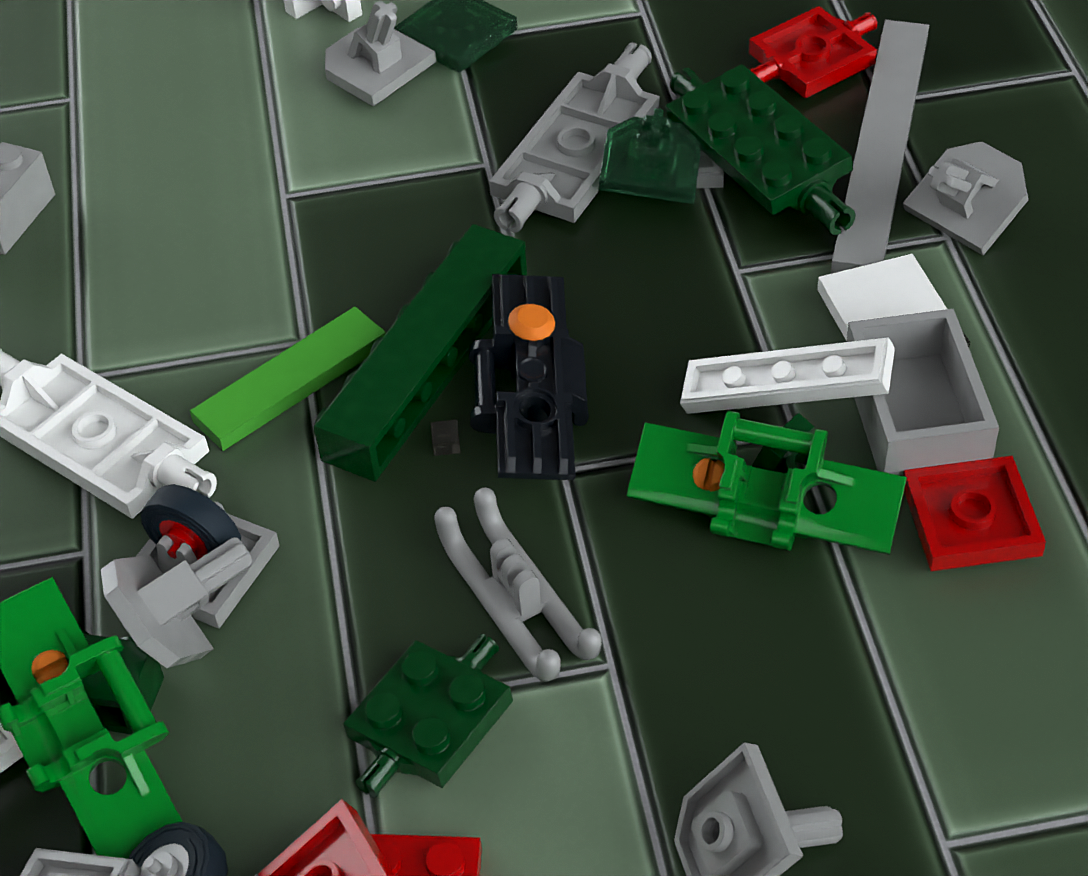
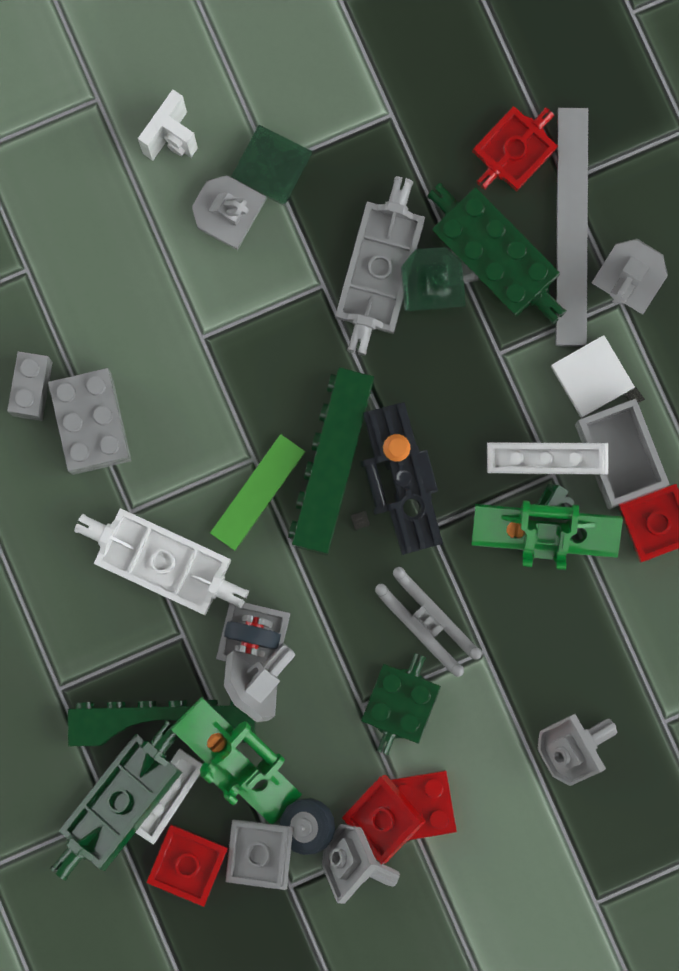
camera: 15 degrees left, 35 degrees up
none -> light grey piece [48,368,132,475]

